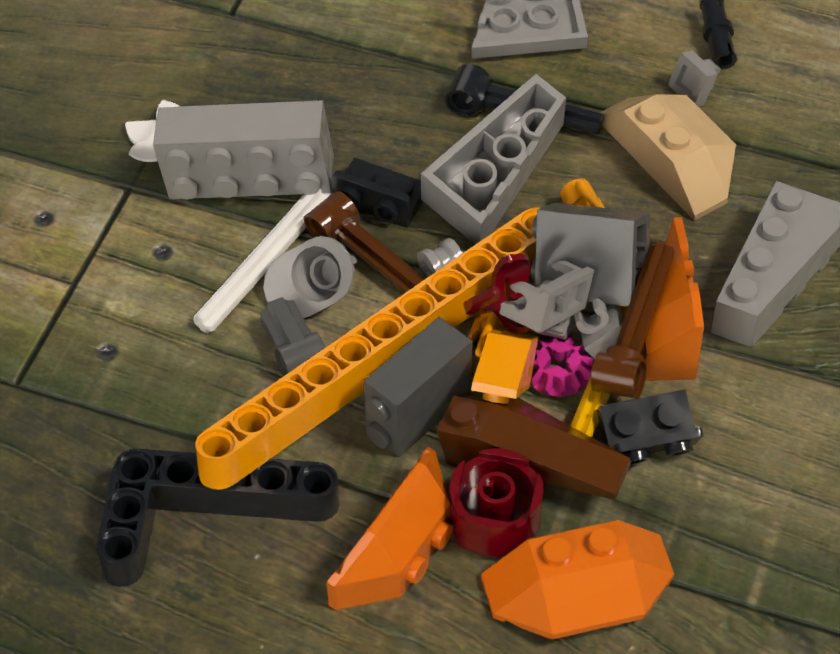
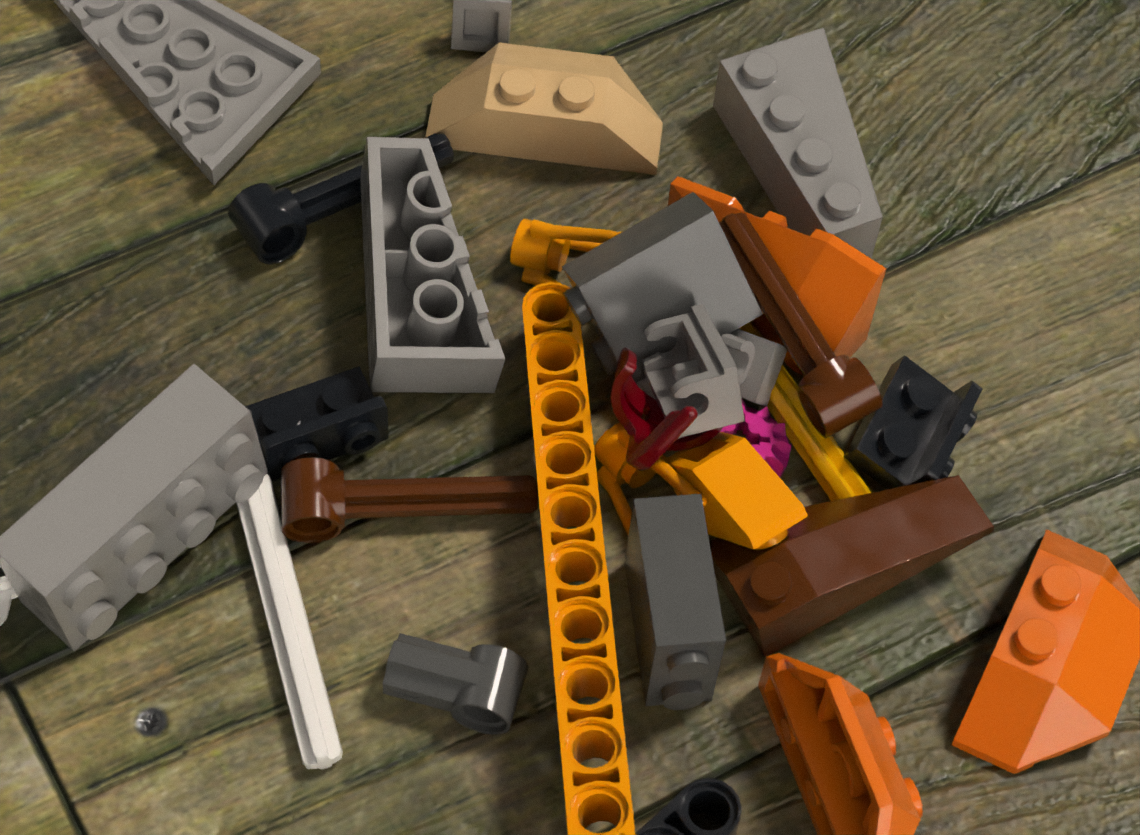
camera: 55 degrees left, 5 degrees up
light grey piece [263,236,357,318] -> none
light grey wheel [417,238,462,279] -> none
dark red brick [450,448,543,557] -> none

